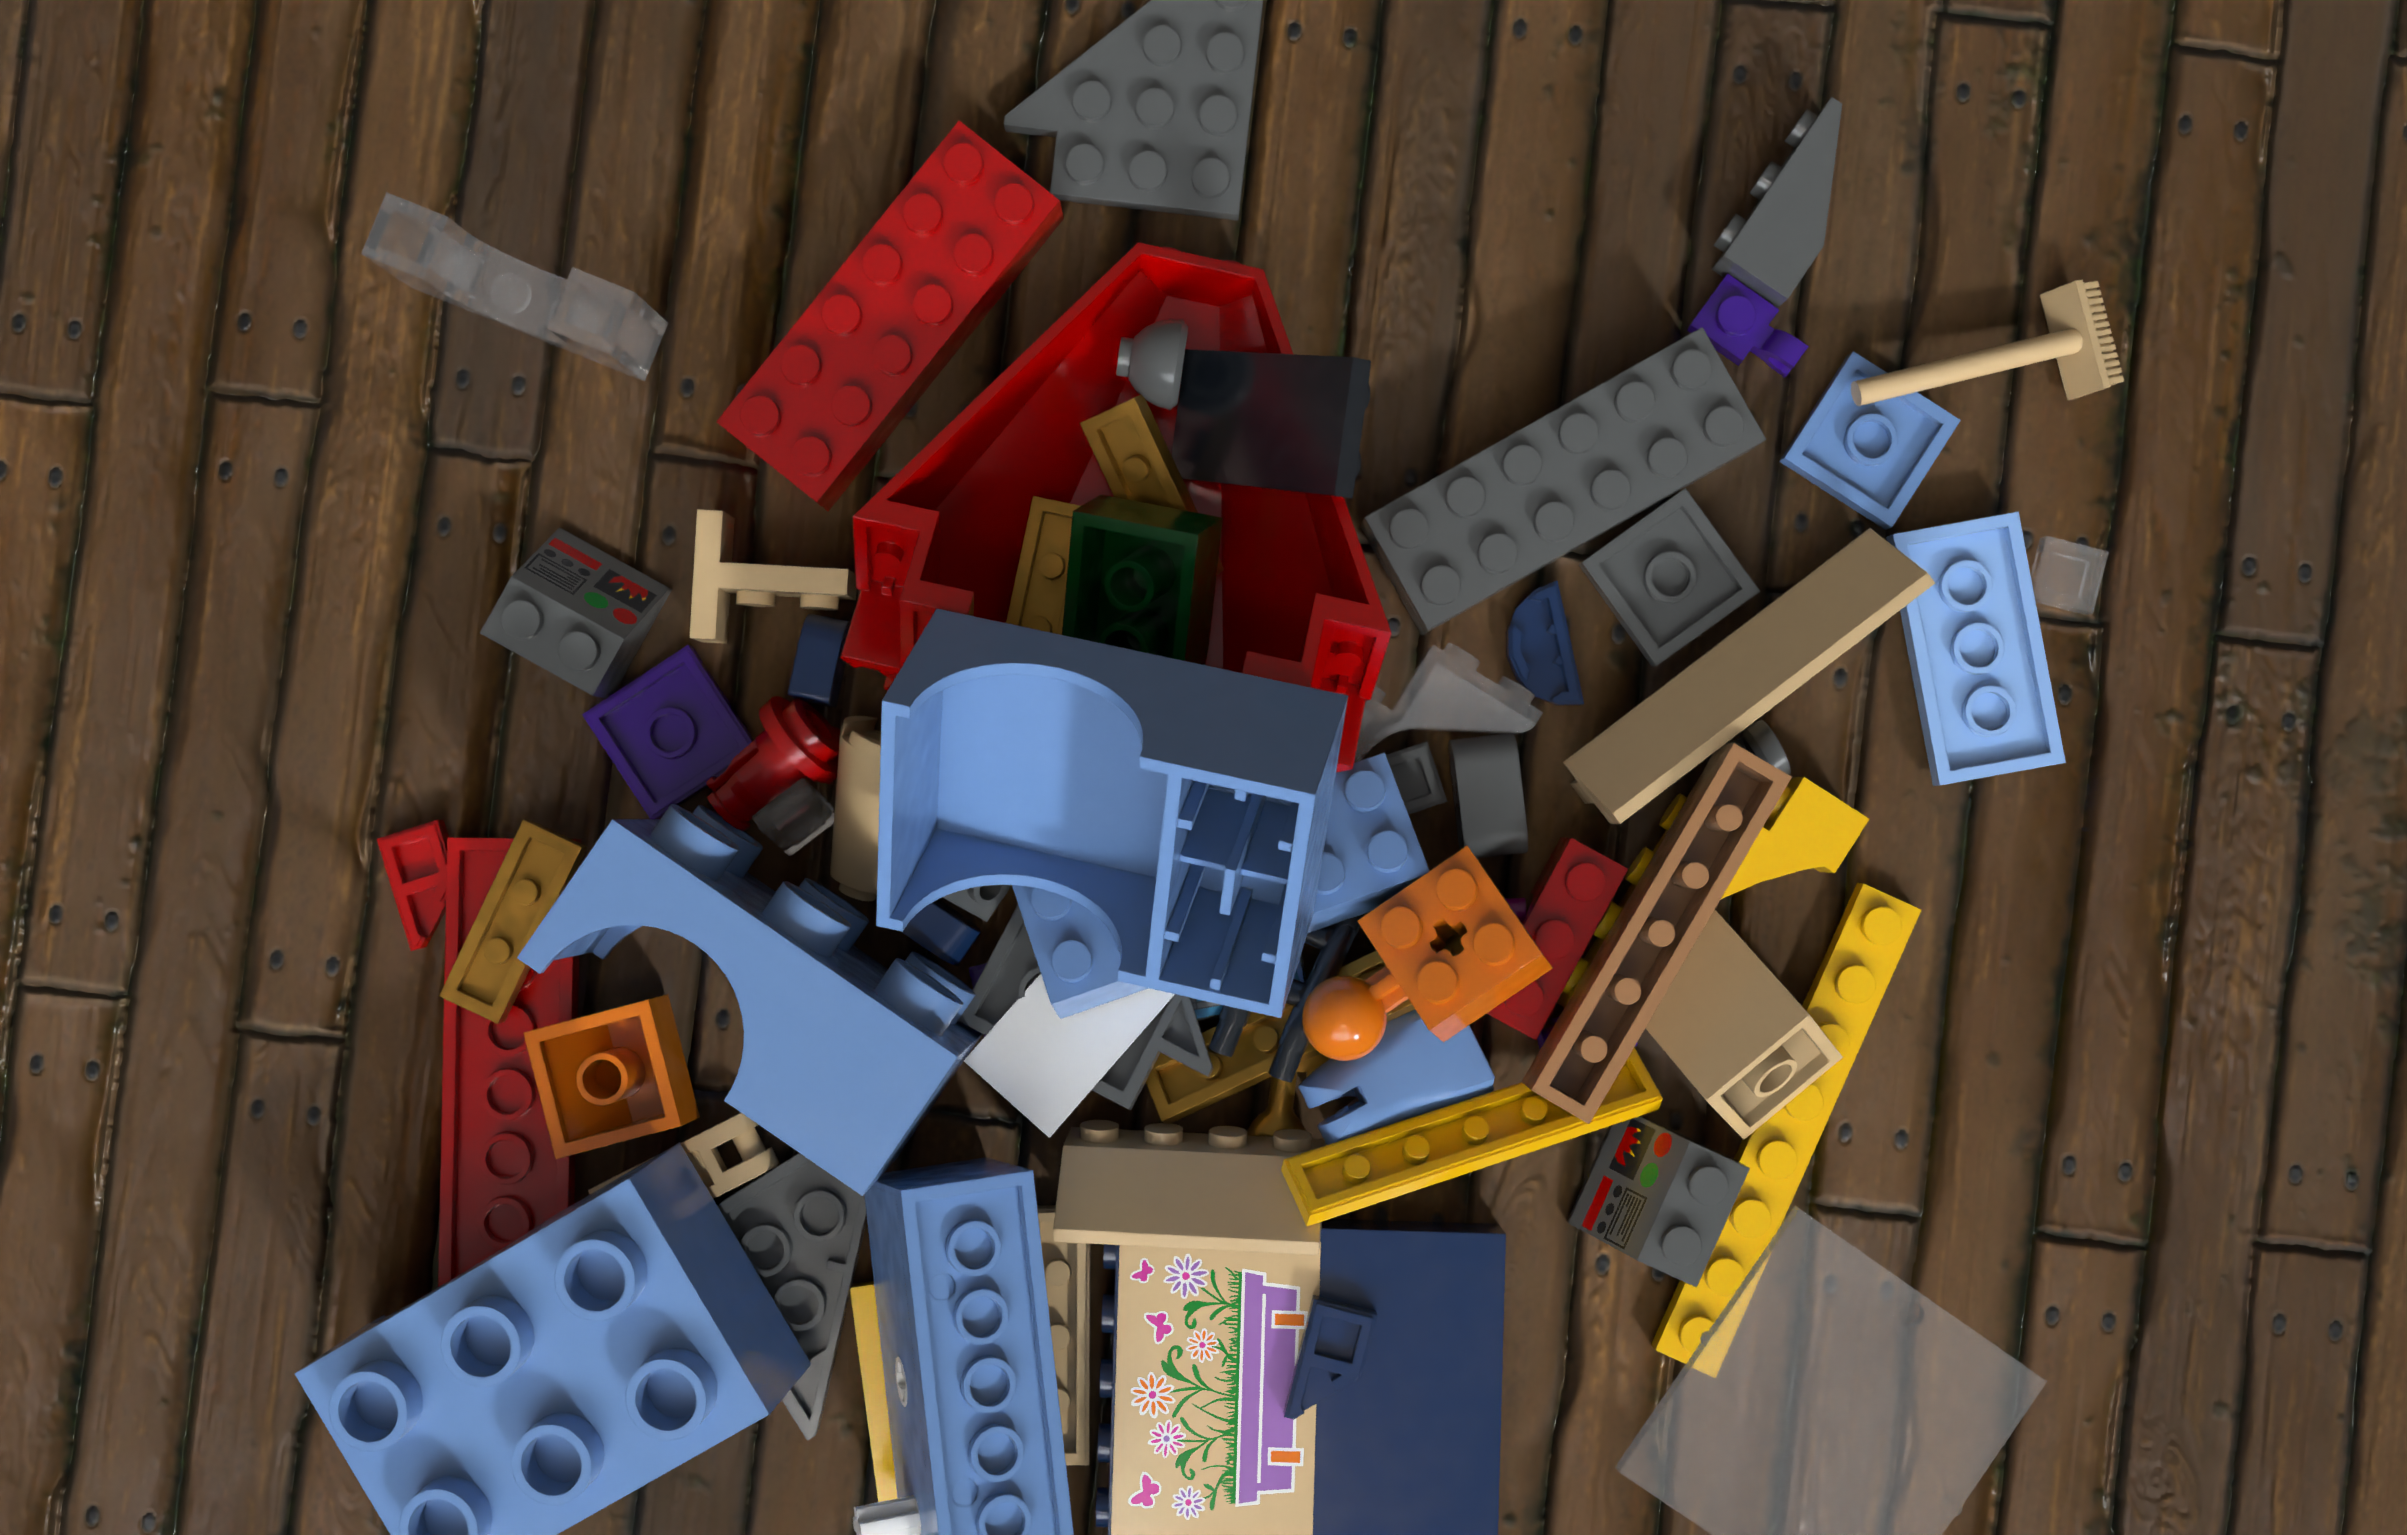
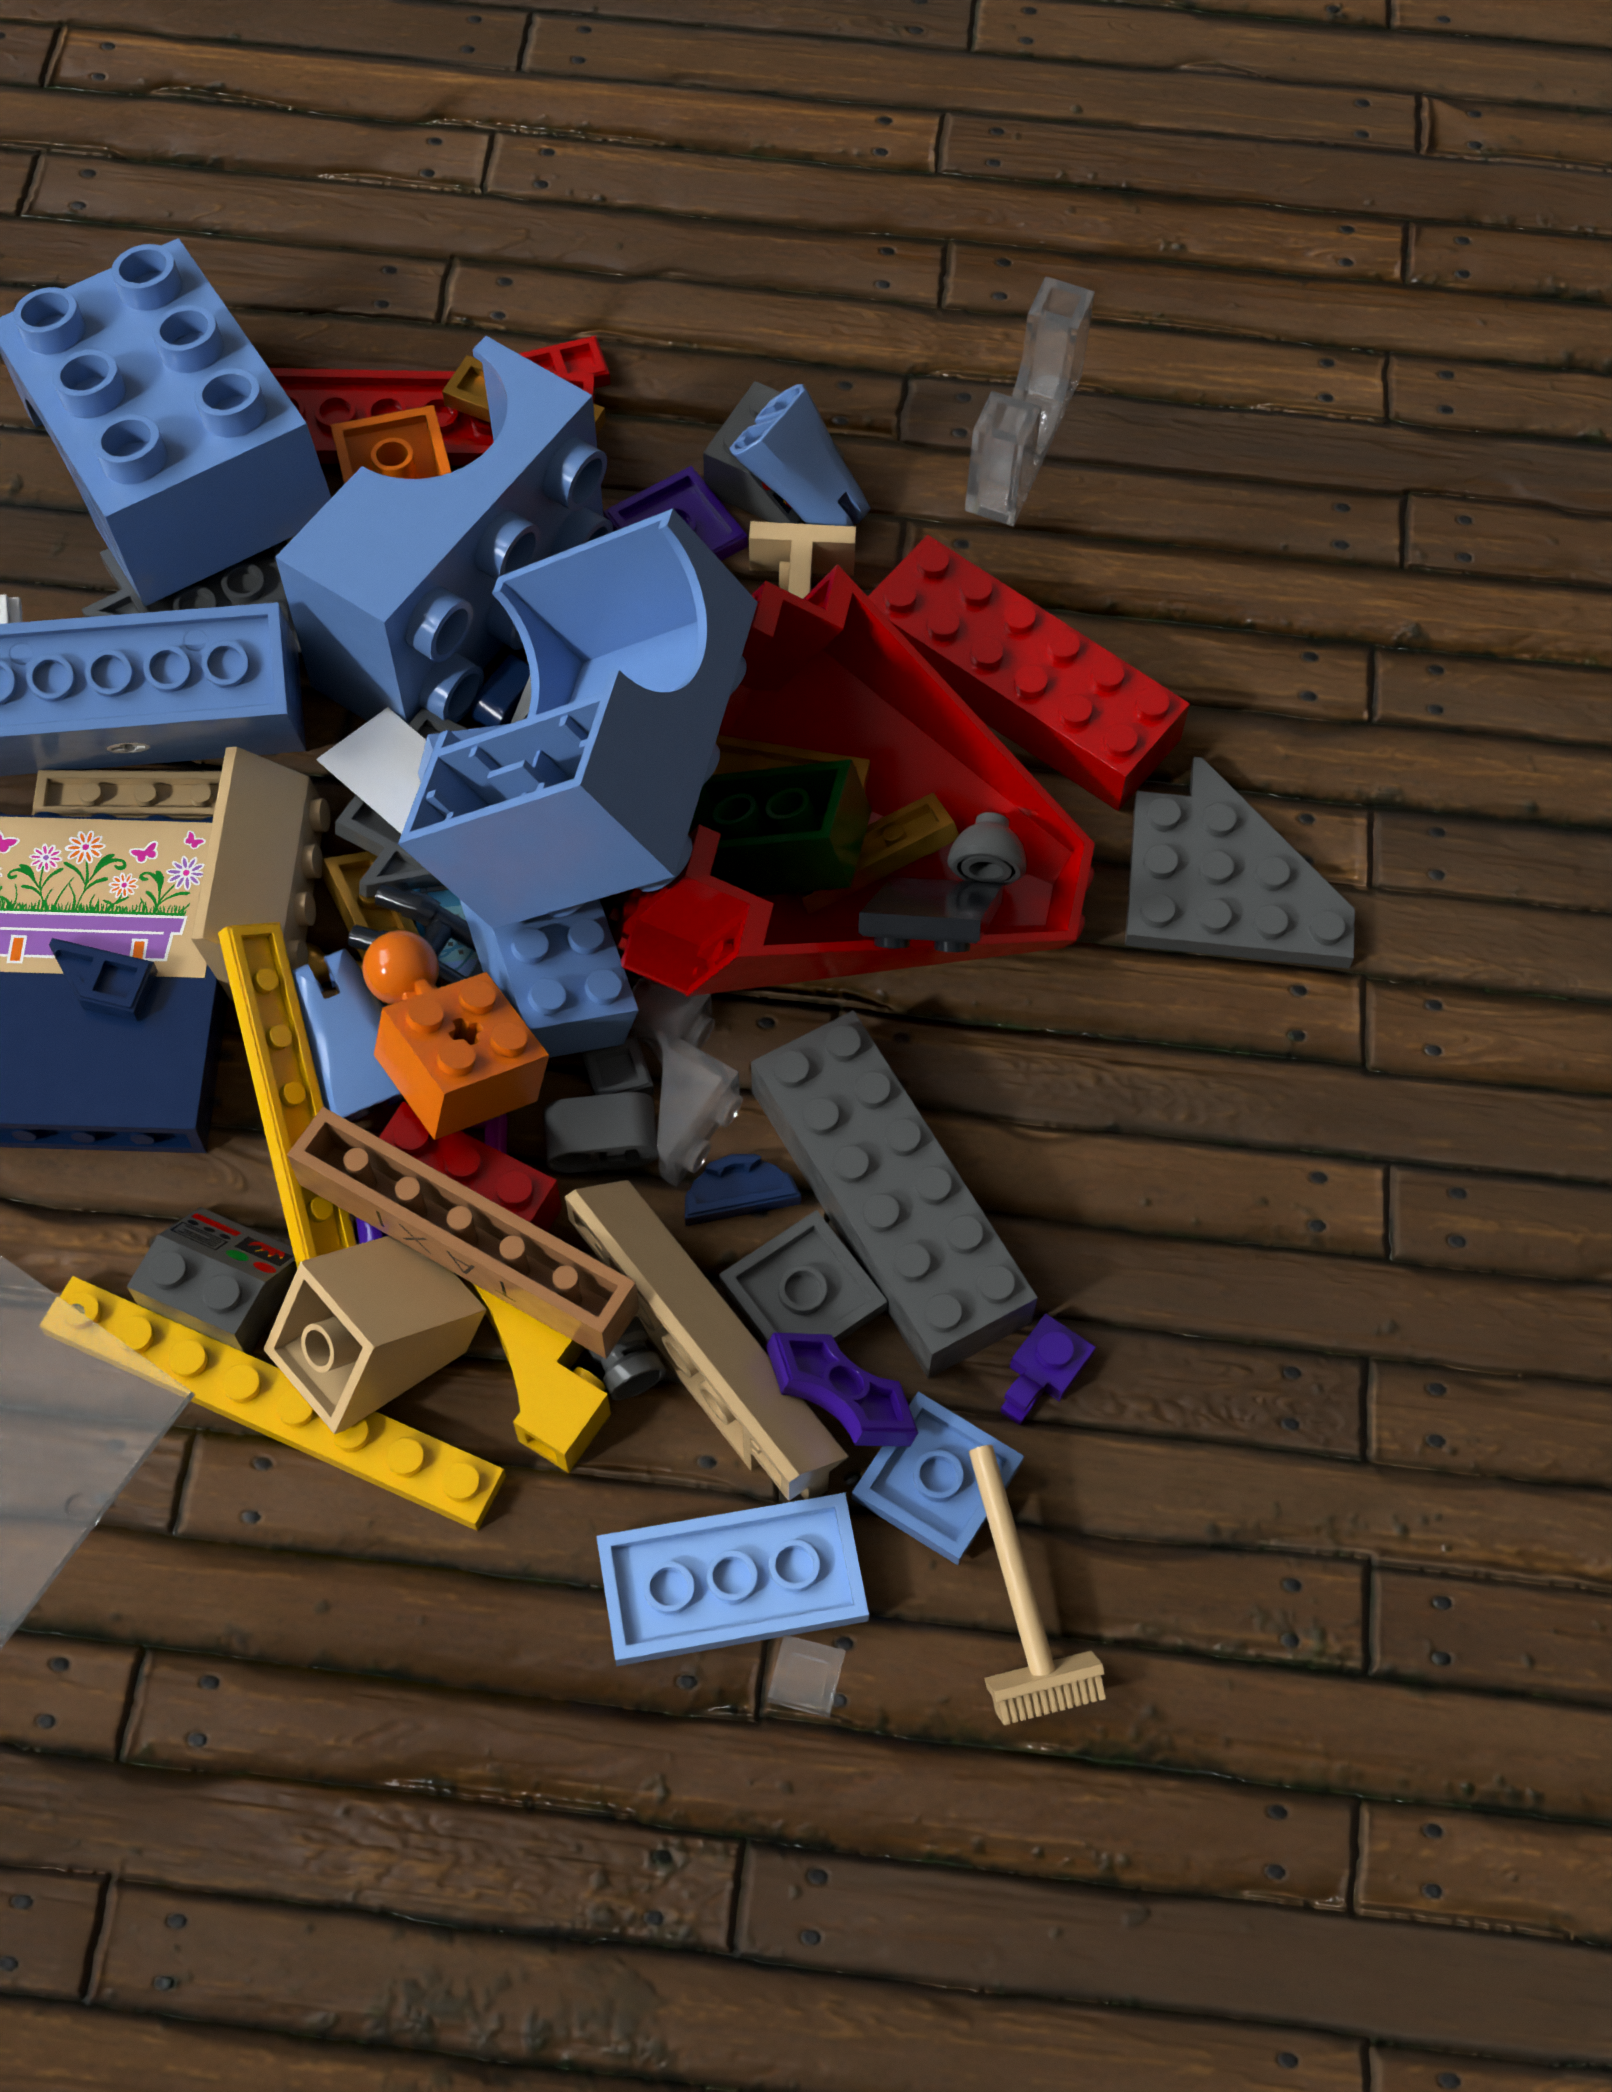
camera: 85 degrees right, 25 degrees down
dark grey slope [1711,97,1842,308] -> none
none -> medium blue piece [729,384,871,526]
none -> dark purple tile [766,1332,919,1447]

